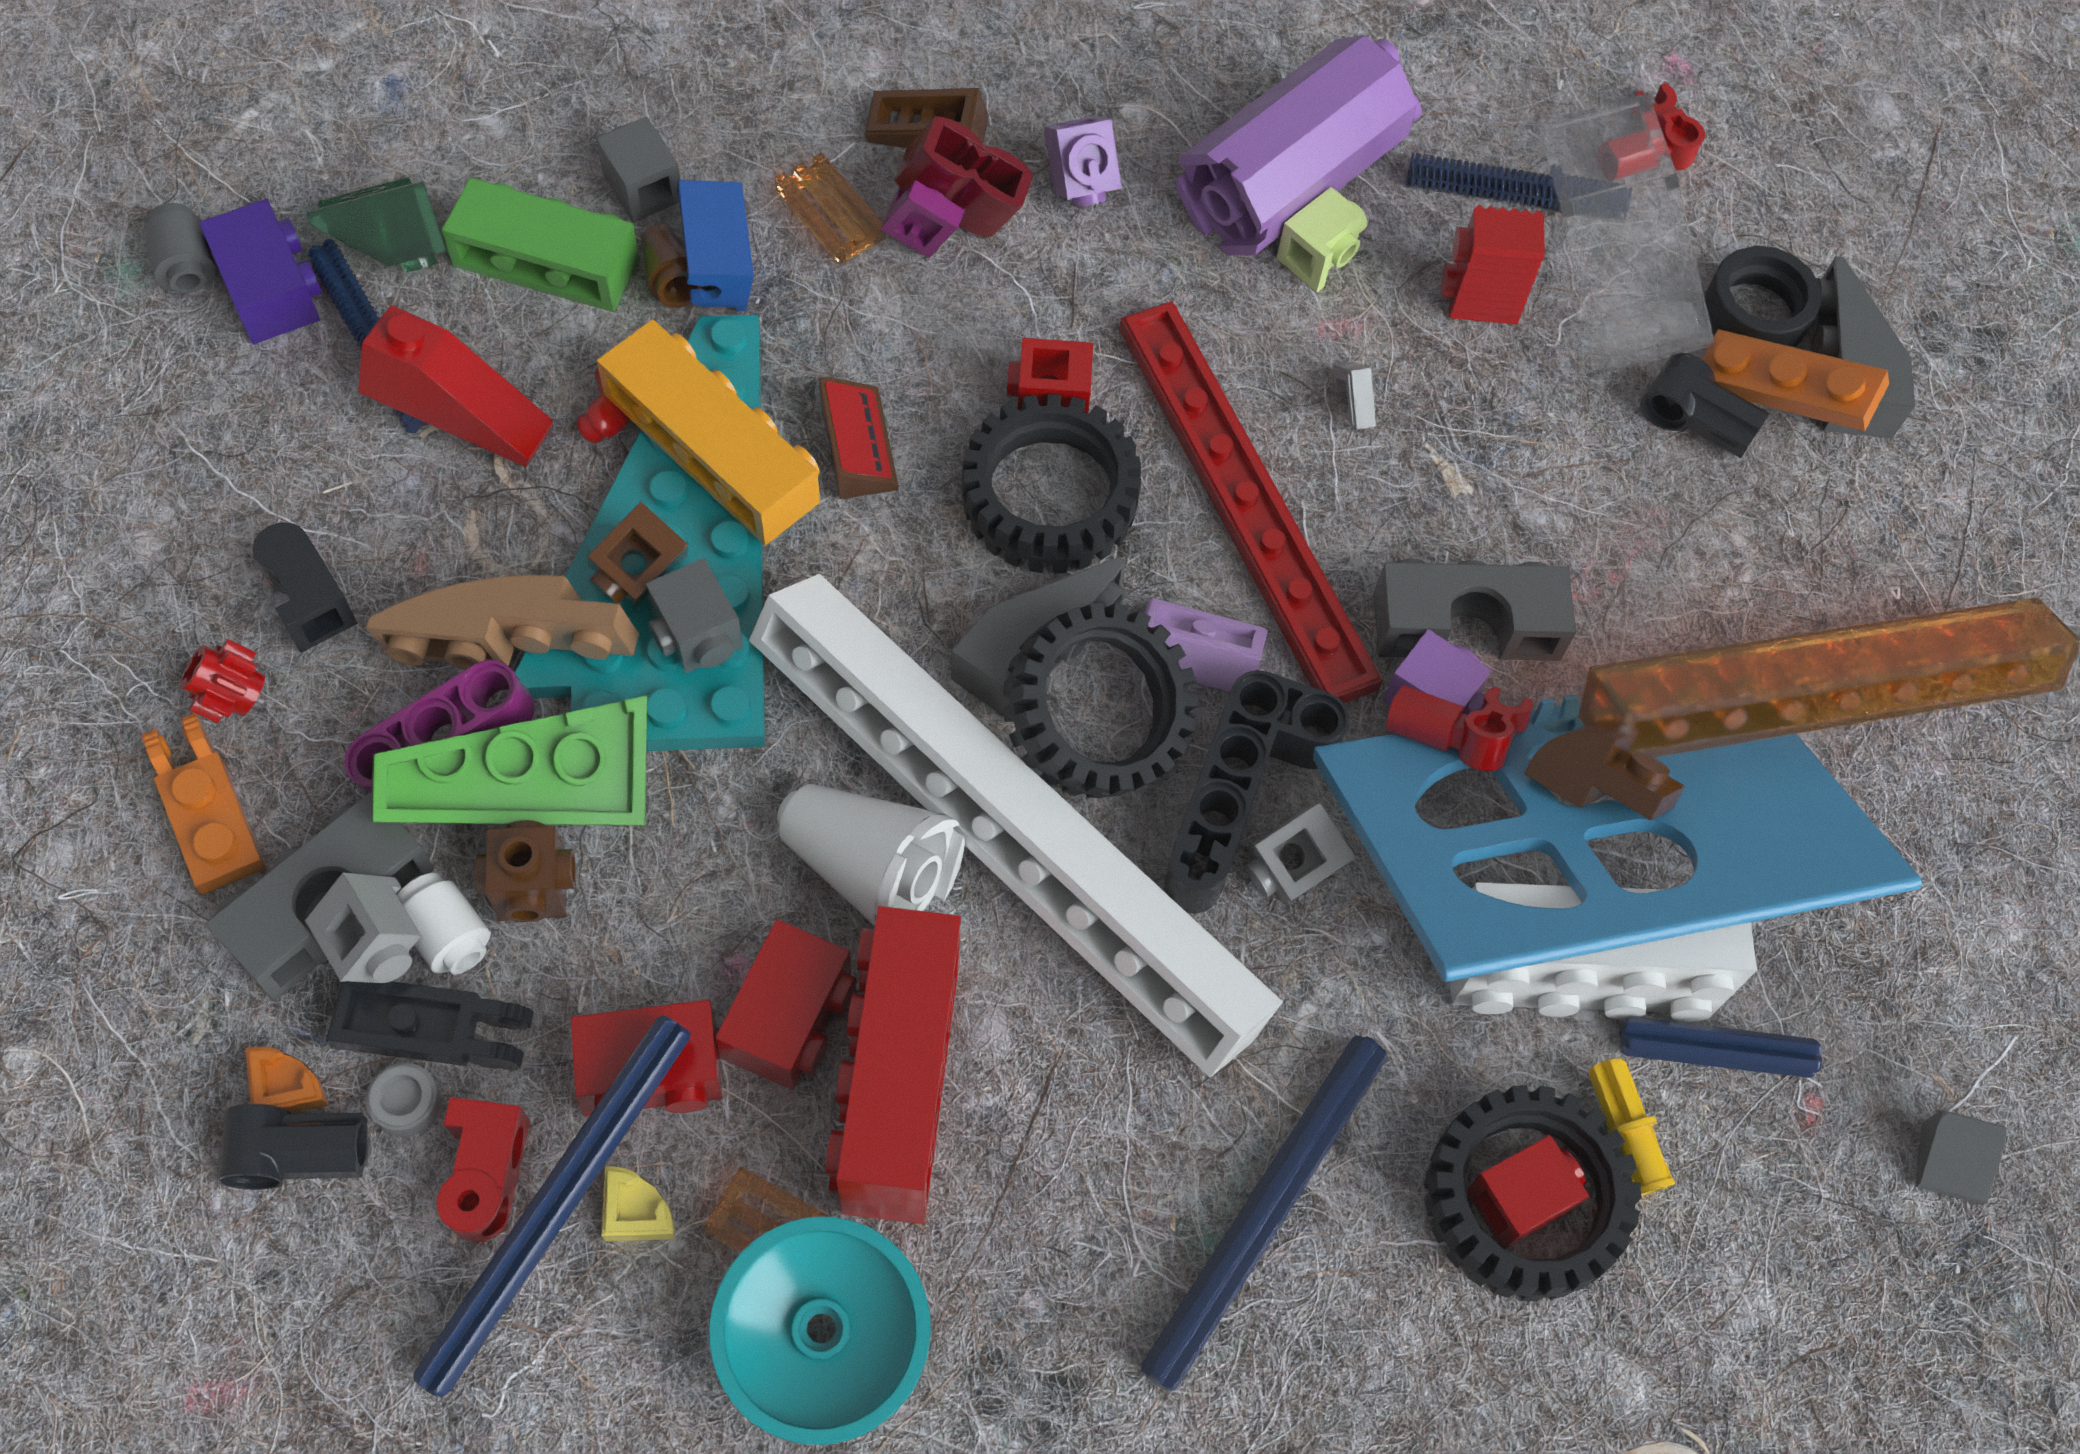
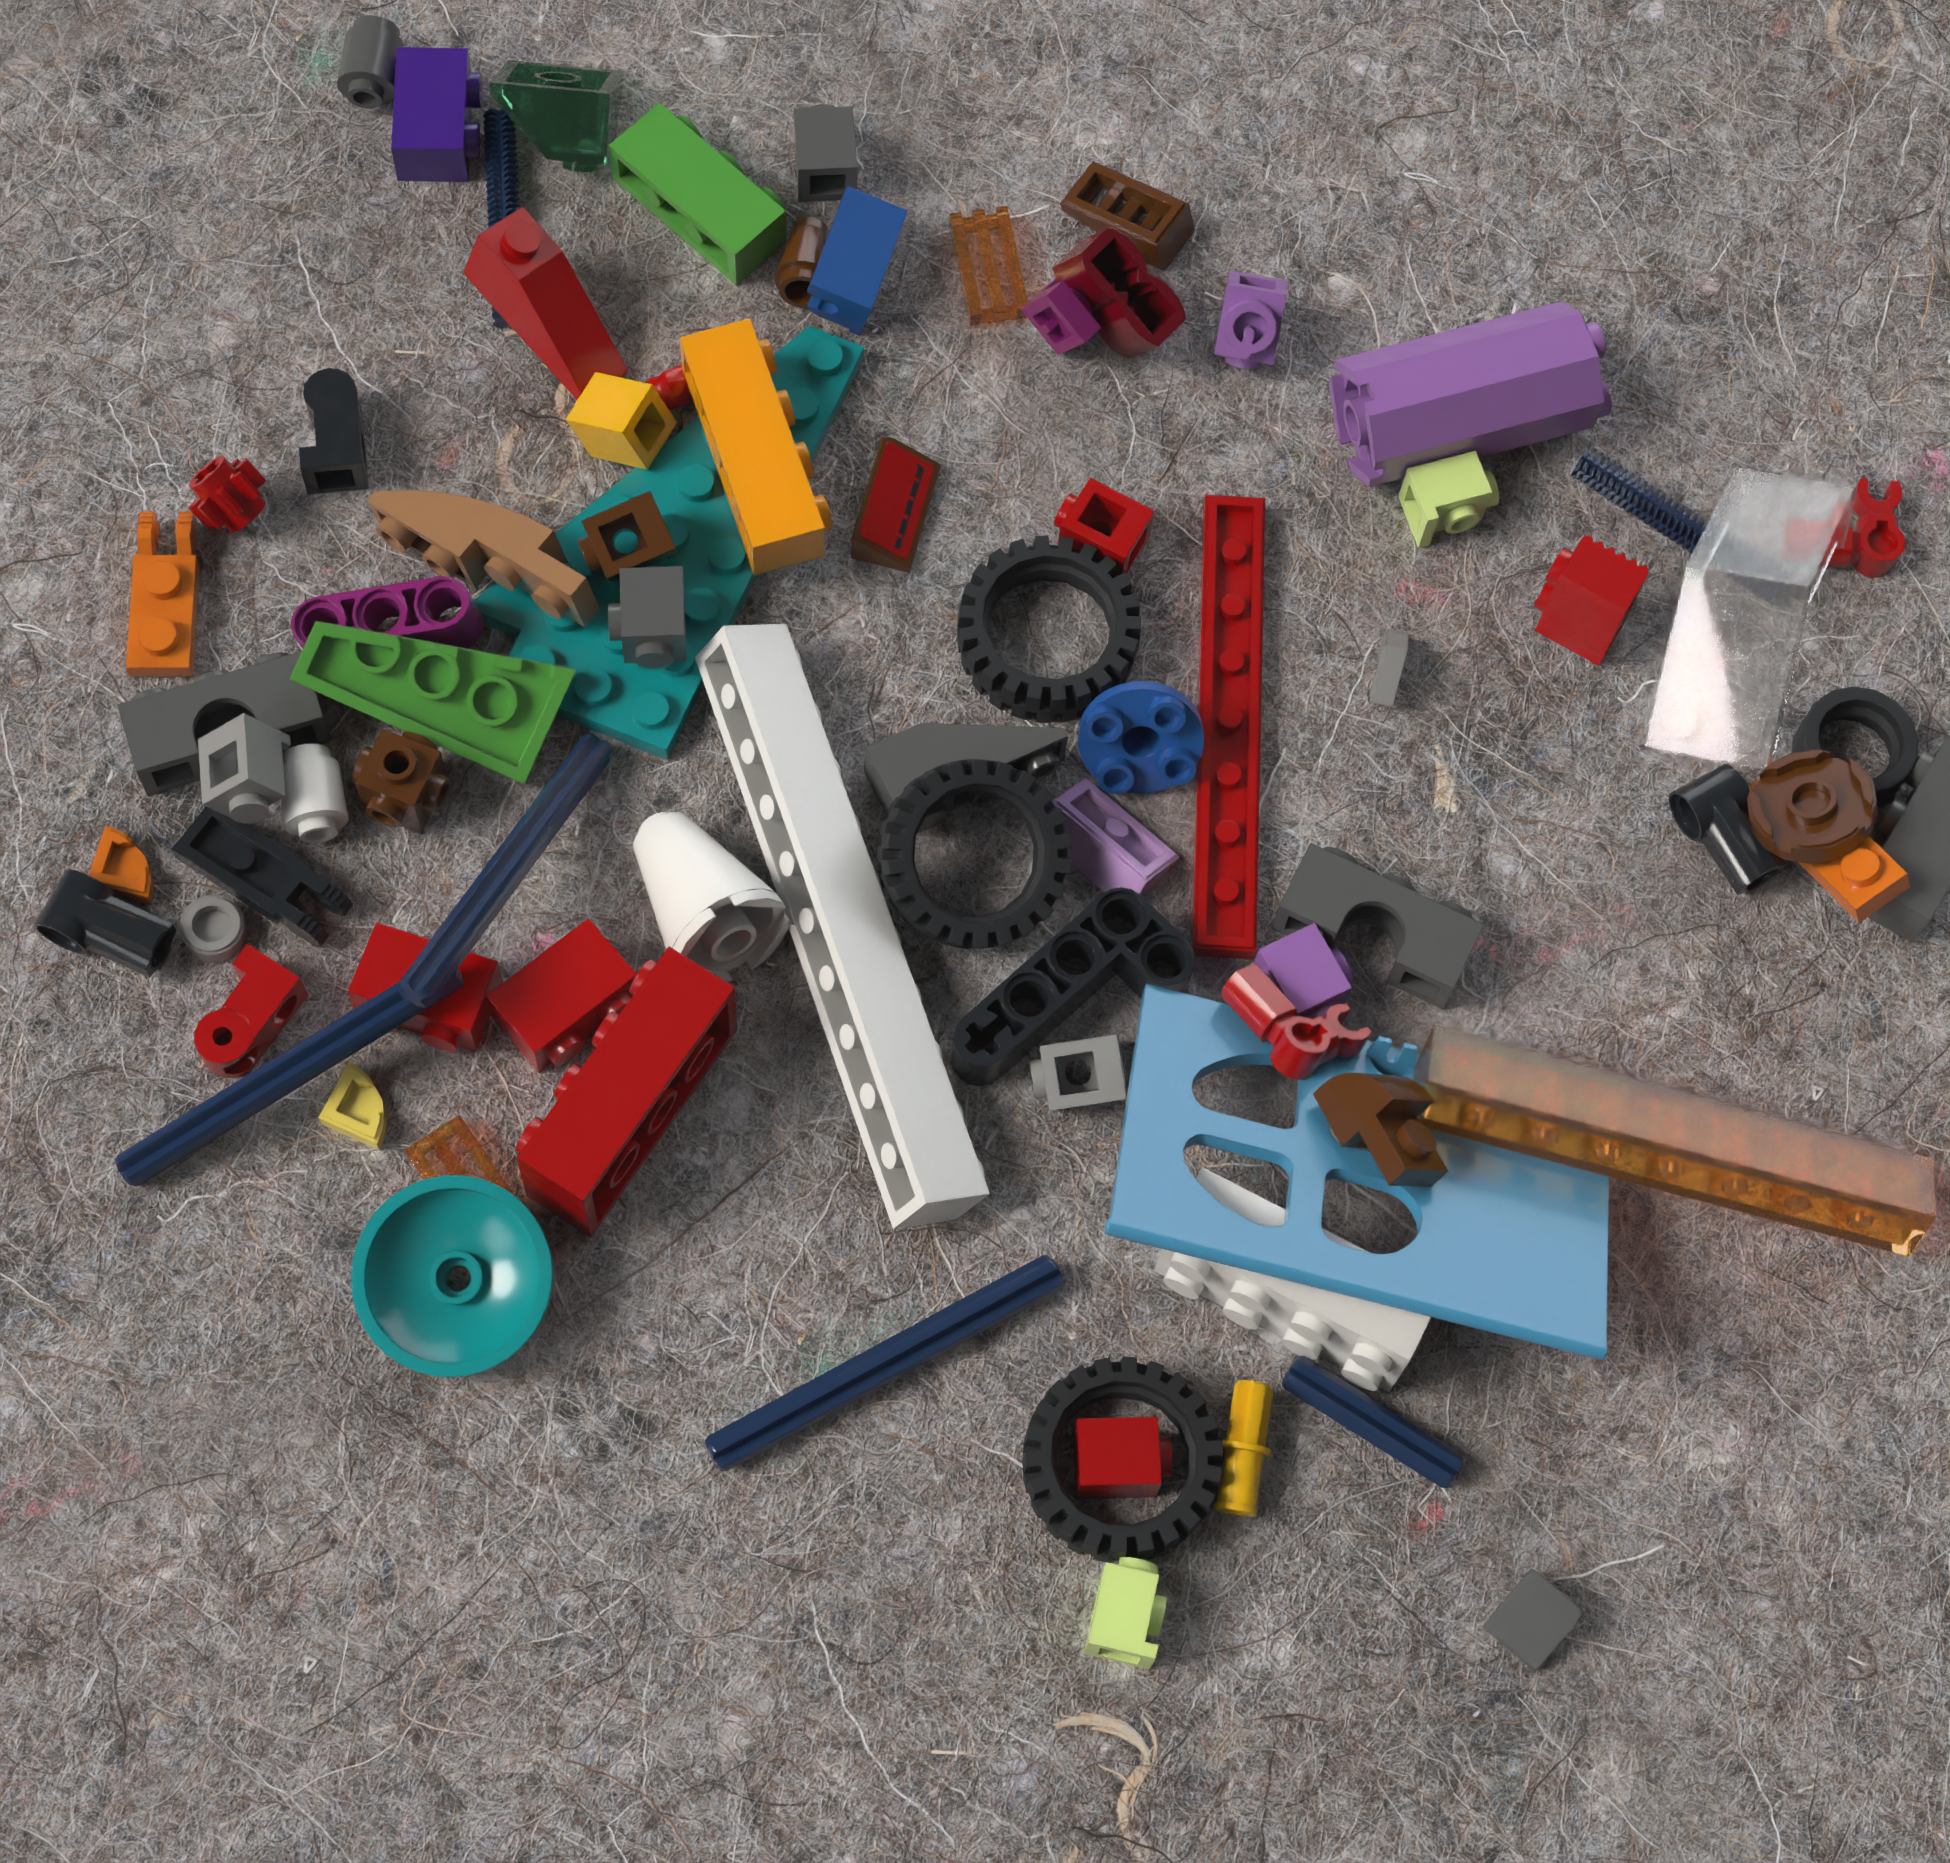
camera: 25 degrees right, 5 degrees up
none -> dark blue axle [399,734,612,1008]
none -> yellow brick [565,372,677,470]
none -> blue plate [1078,680,1204,794]
none -> yellowish green brick [1083,1557,1167,1670]
none -> reddish brown tile [1747,749,1878,864]

